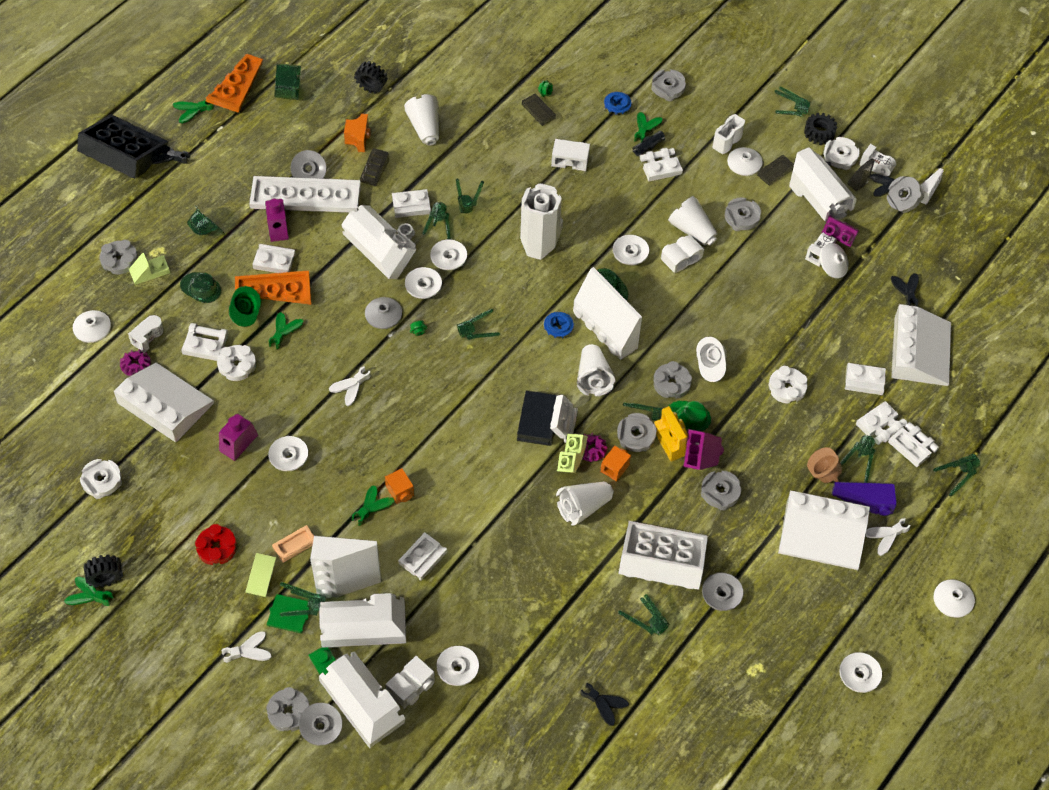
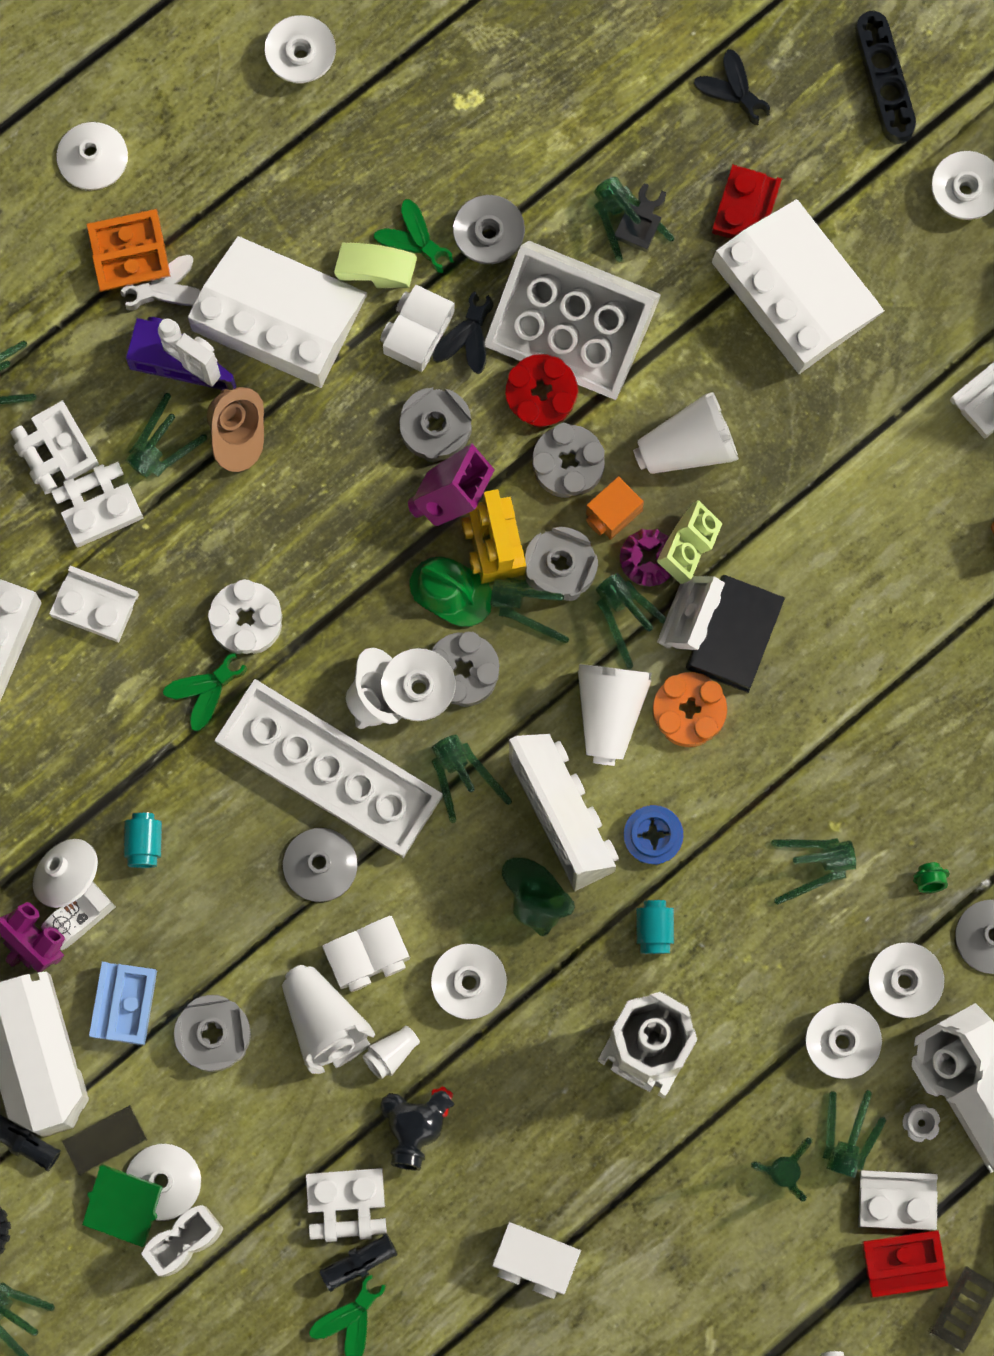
camera: 165 degrees left, 20 degrees up
none -> green piece [82,1164,163,1247]
none -> orange slope [87,209,171,292]
none -> light blue plate [89,962,157,1045]
none -> teal brick [124,813,162,868]
none -> white plate [158,318,221,387]
none -> green piece [163,653,247,731]
none -> white plate [215,679,443,858]
none -> light grey dish [283,828,357,902]
none -> yellowish green slope [334,242,417,288]
none -> white cone [363,1026,420,1079]
none -> green piece [374,199,453,273]
none -> white brick [380,285,454,372]
none -> black animal [380,1086,455,1171]
none -> white dish [381,648,456,721]
none -> clear green plant [431,735,512,823]
none -> black piece [433,291,493,374]
none -> red plate [505,354,578,428]
none -> light grey plate [533,423,604,498]
none -> clear green plant [596,573,666,669]
none -> black plate [614,183,666,253]
none -> teal brick [636,900,674,954]
none -> orange plate [653,672,727,747]
none -> red plate [712,164,782,239]
none -> white slope [712,199,884,374]
none -> black beam [855,11,916,144]
none -> red plate [862,1230,948,1298]

